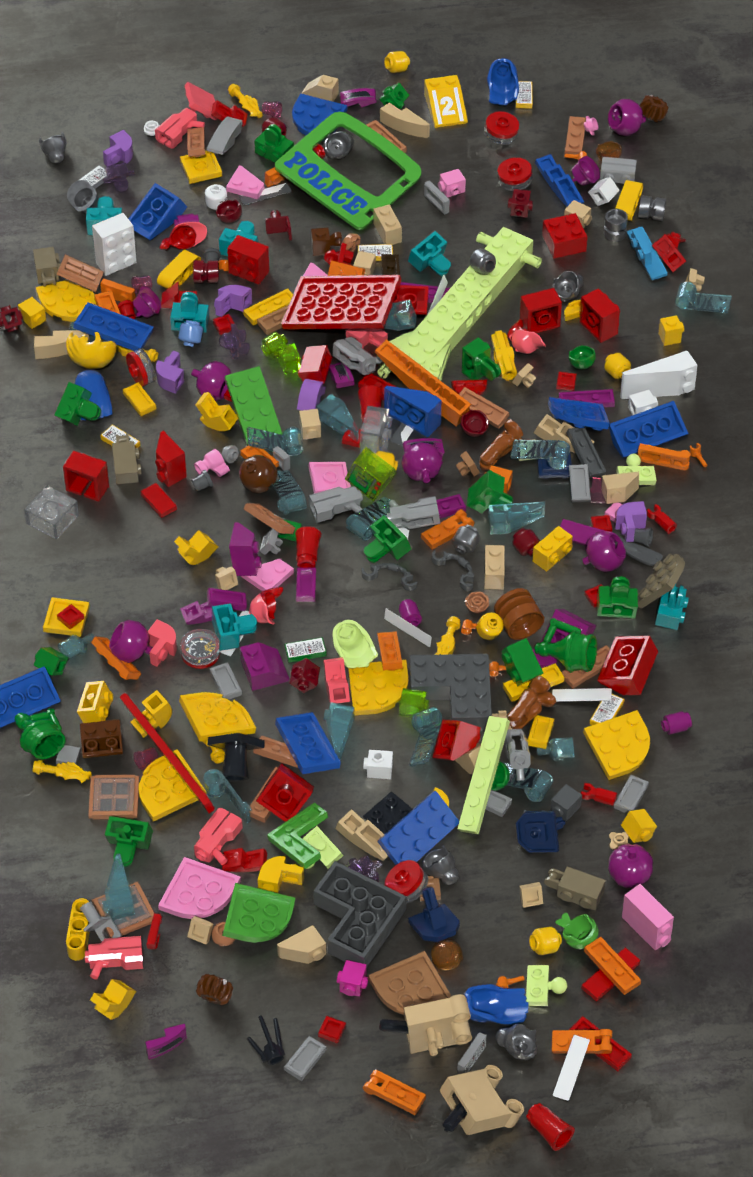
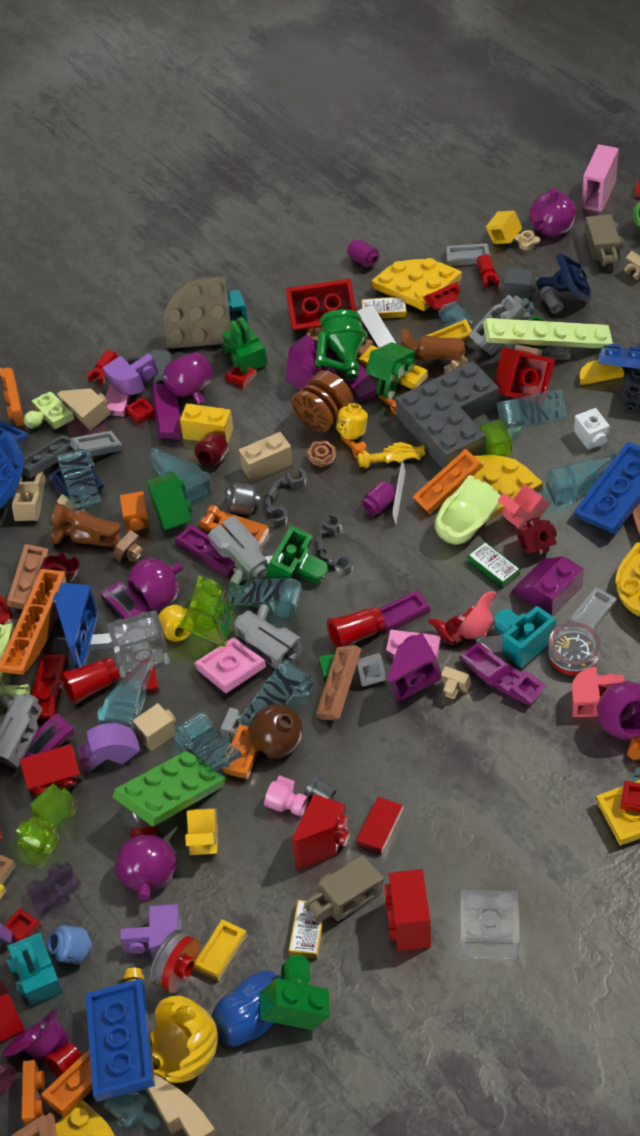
camera: 115 degrees left, 0 degrees up
yellow brick [174,530,218,565] -> none
light grey plate [222,445,239,463] -> none
none -> red tile [423,282,460,311]

